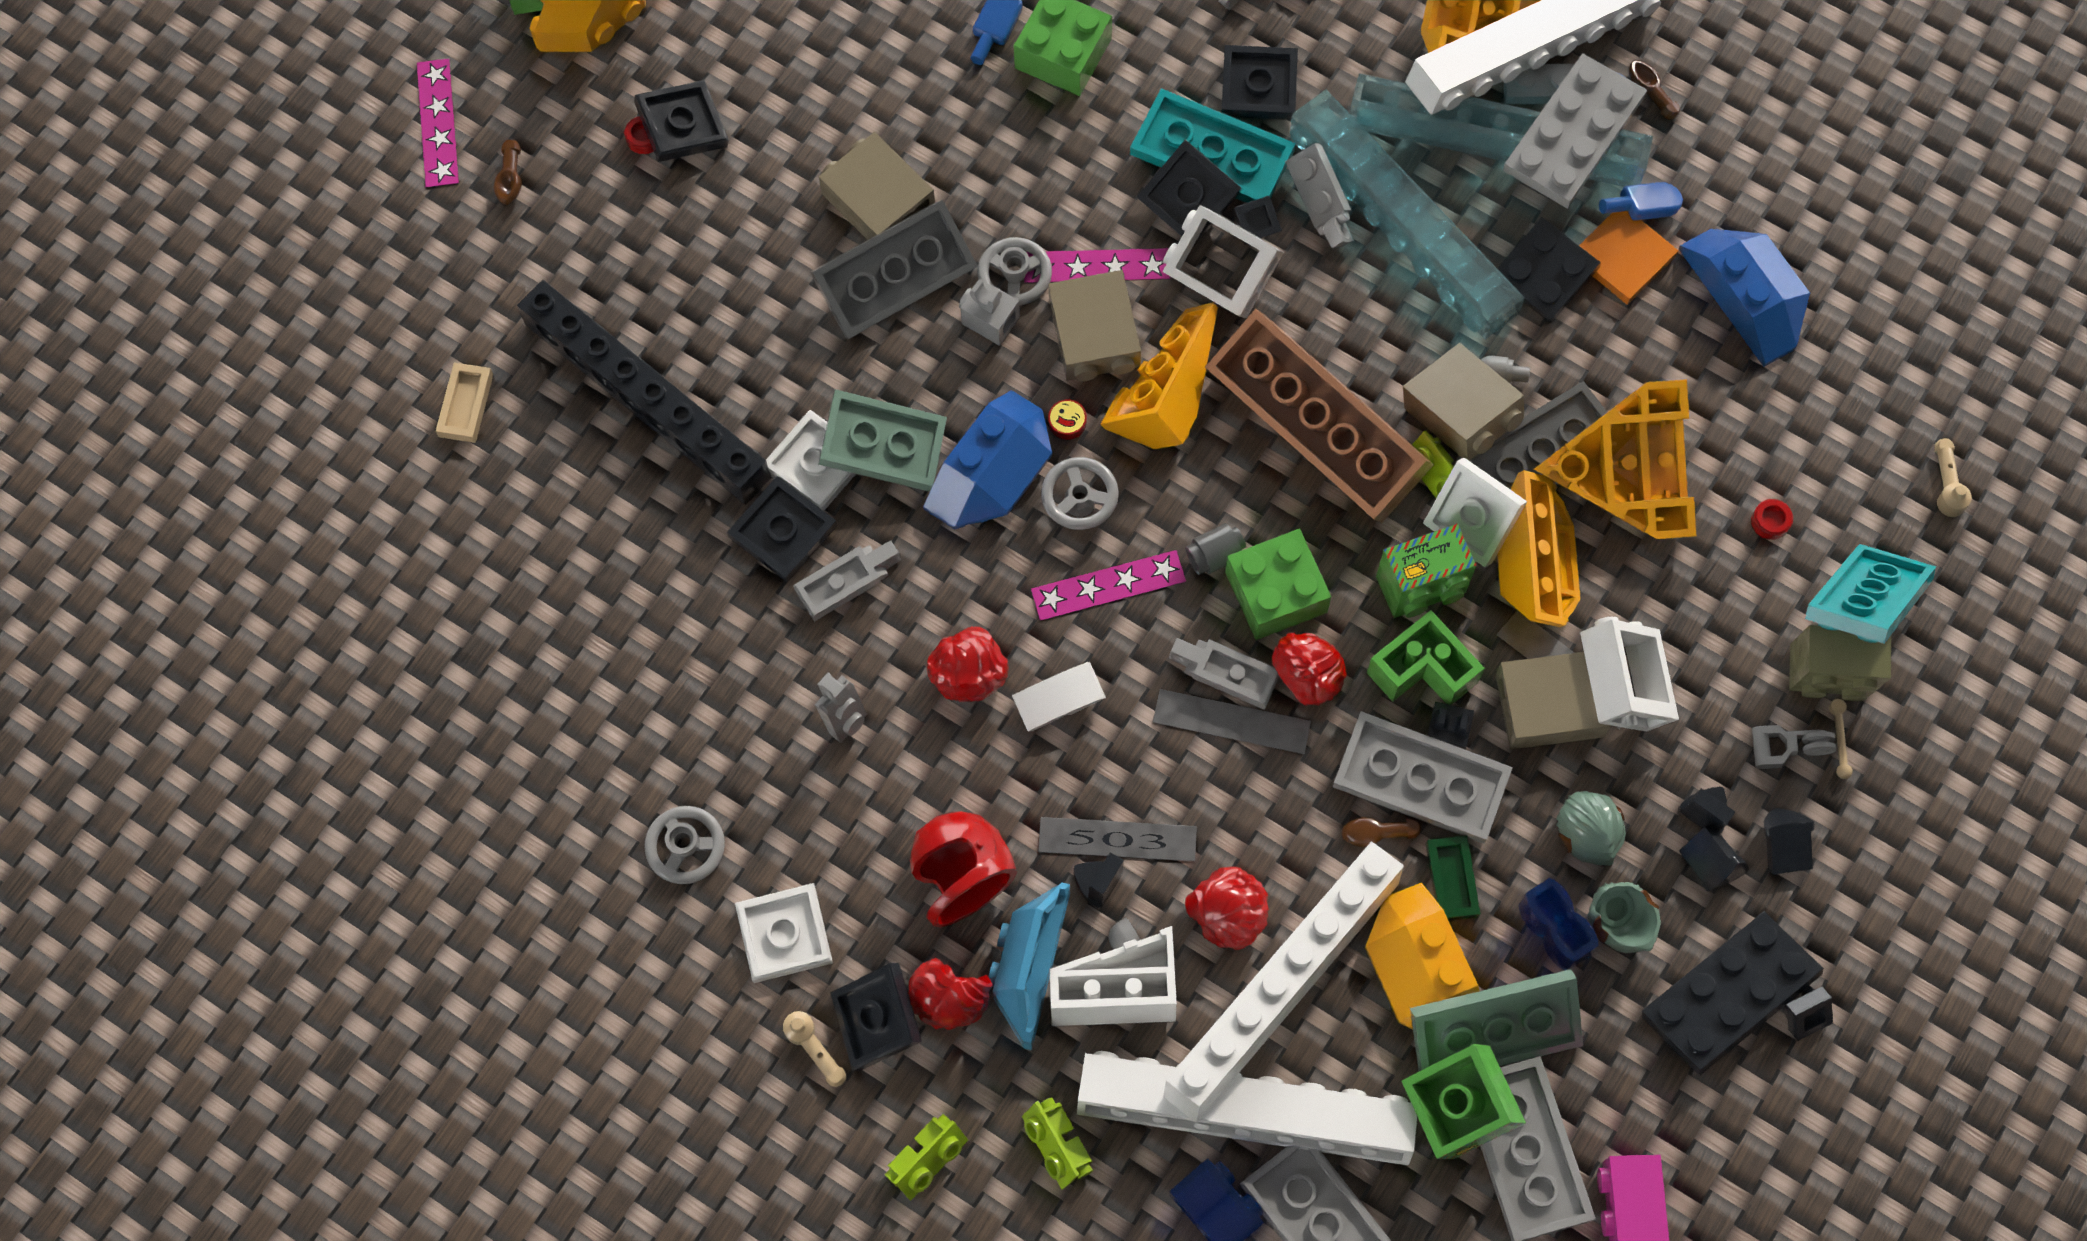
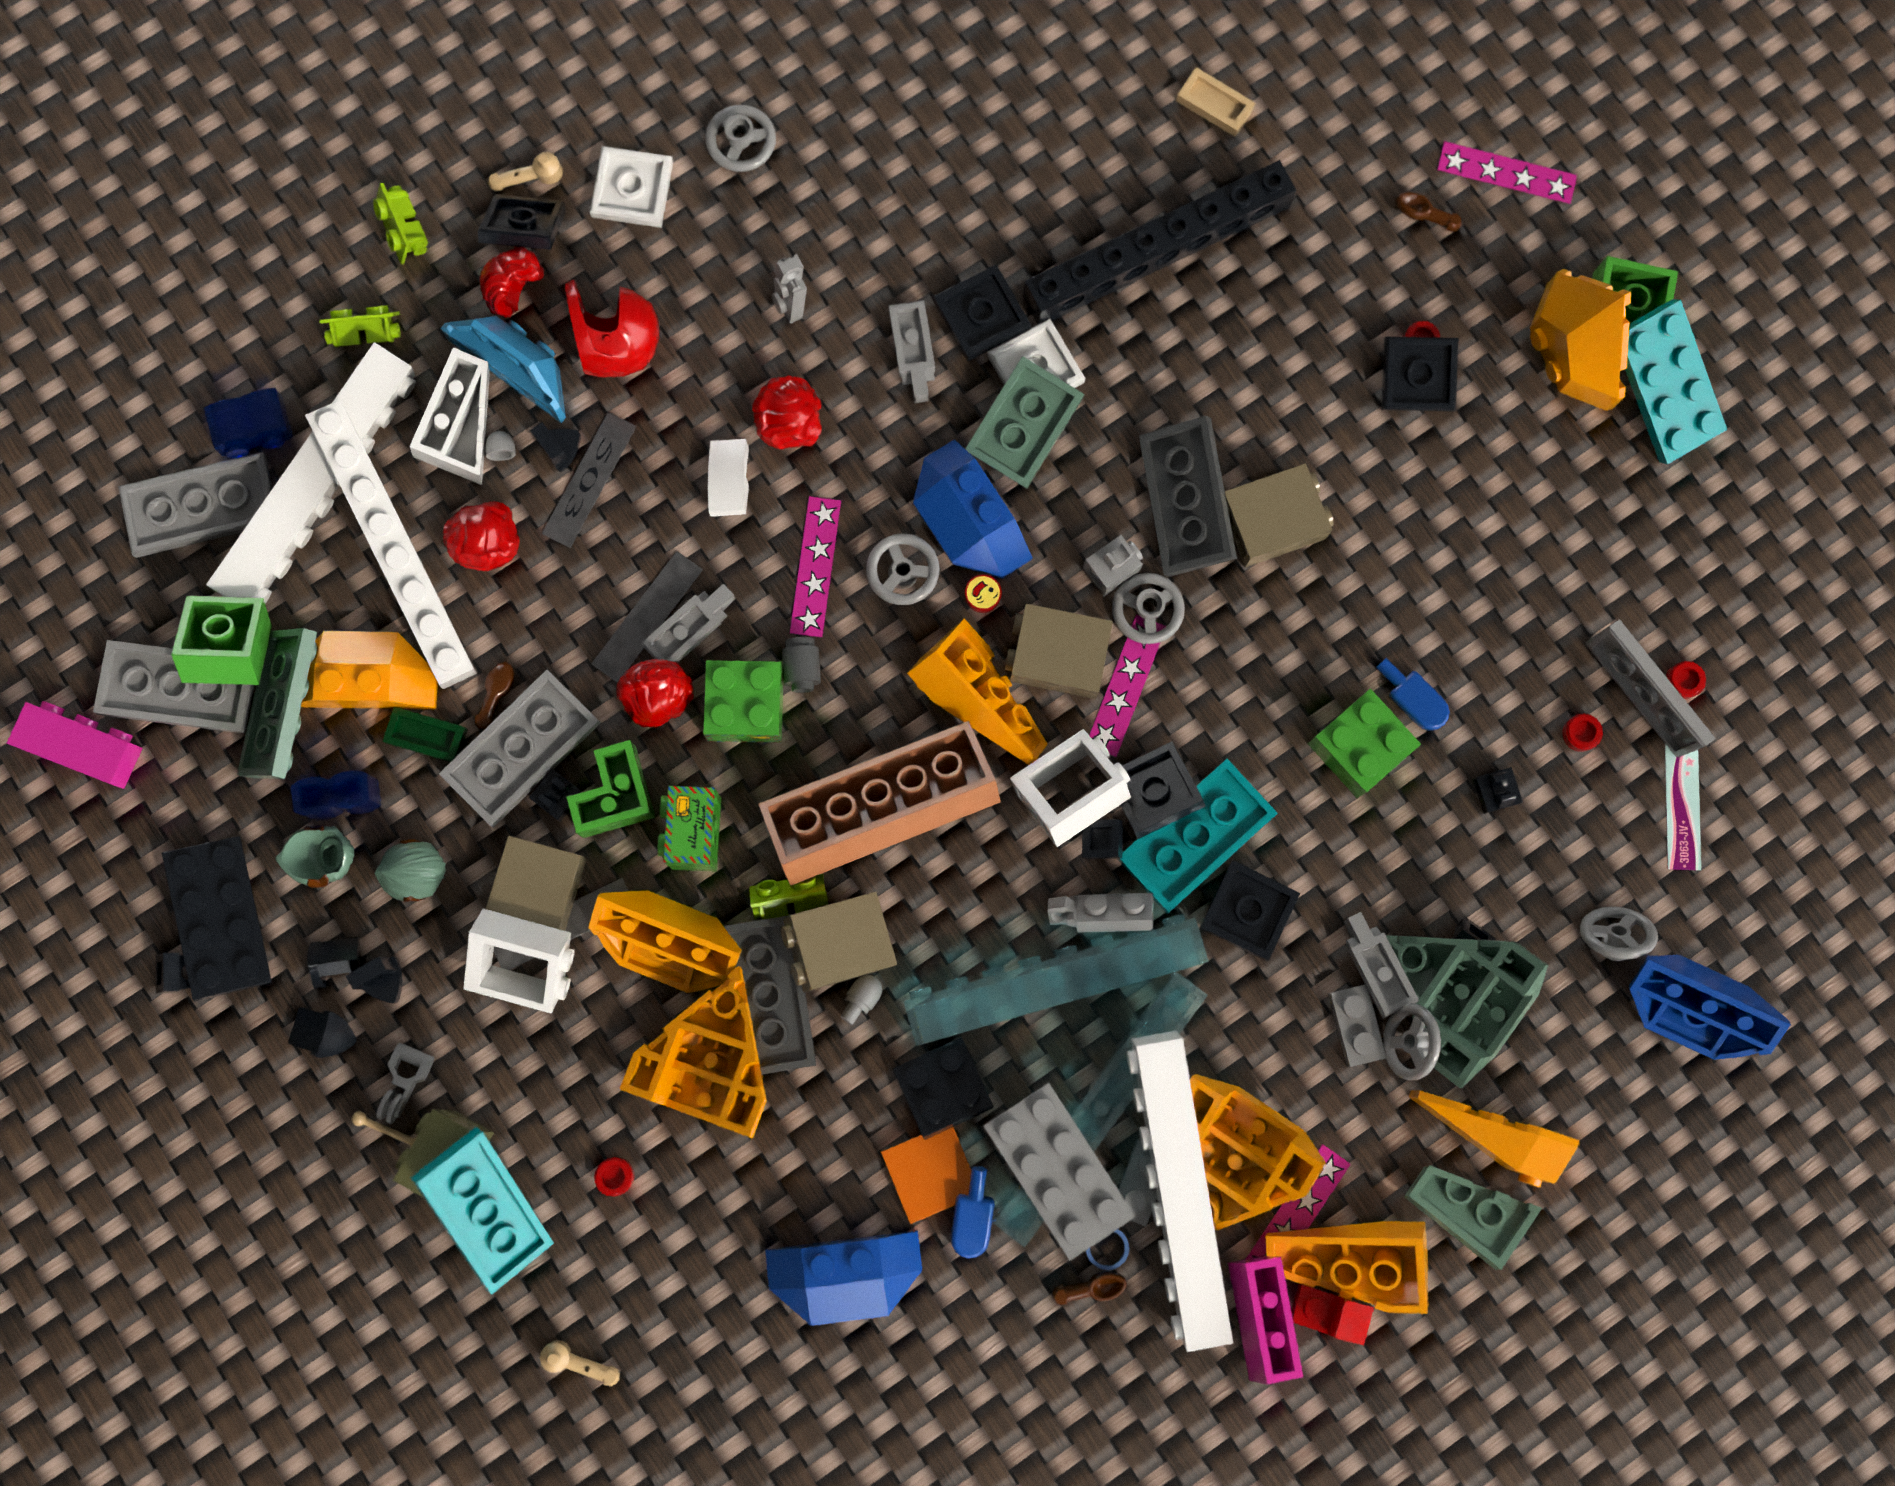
camera: 105 degrees right, 10 degrees up
white plate [1423,458,1527,567] -> none

